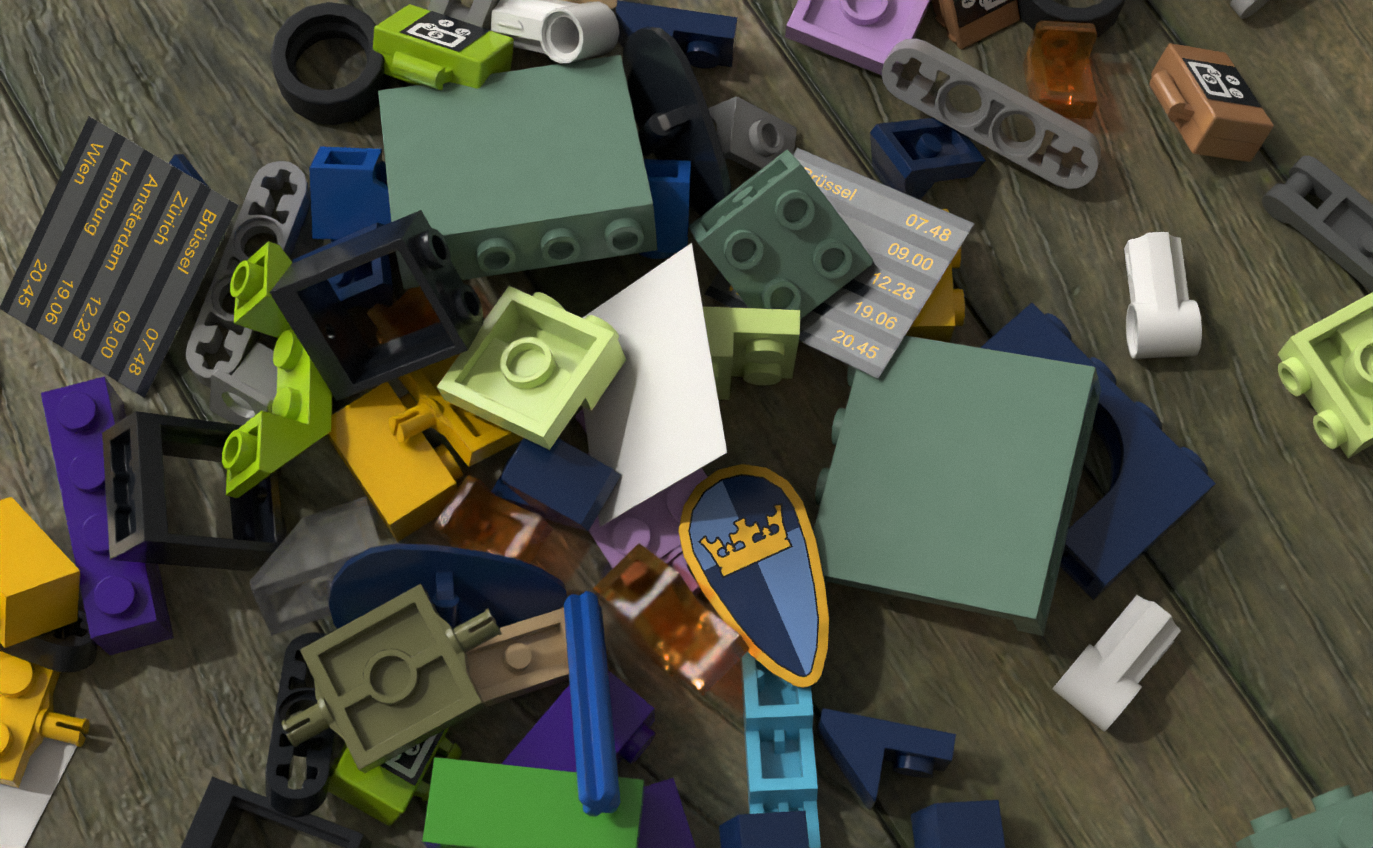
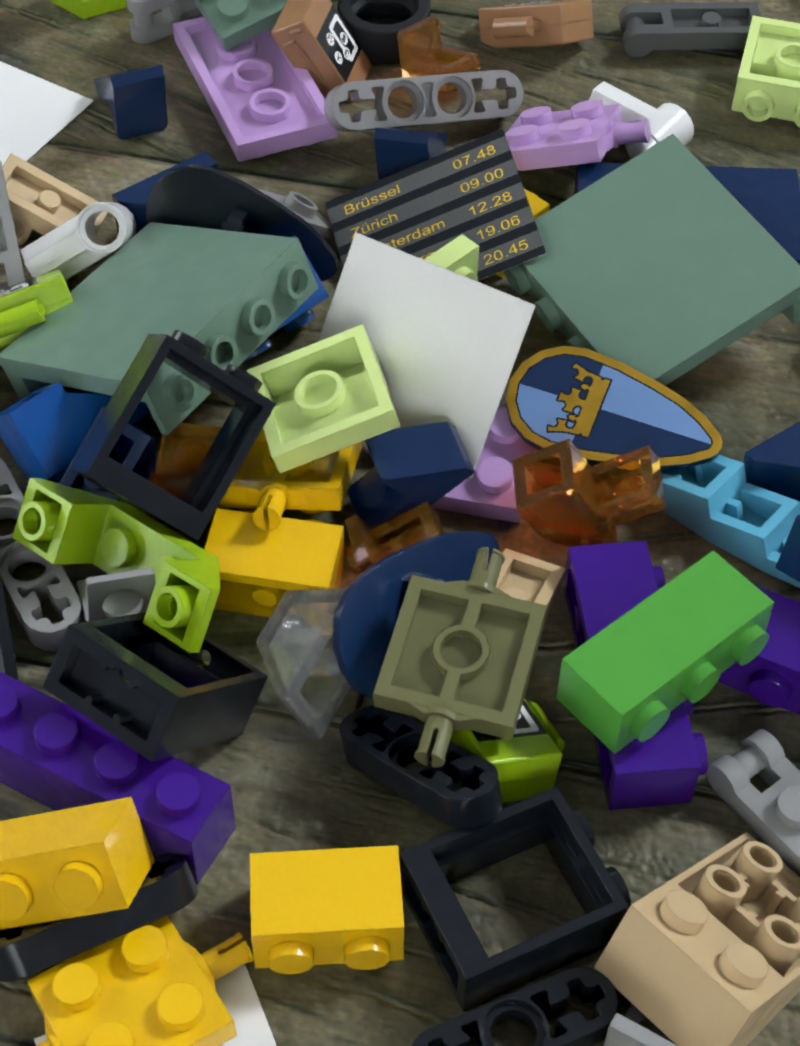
camera: 45 degrees left, 20 degrees down
blue axle [564,591,621,817] -> none
sand green bracket [688,149,873,319] -> none
none -> yellow brick [249,845,405,974]
none -> lavender plate [470,100,651,171]

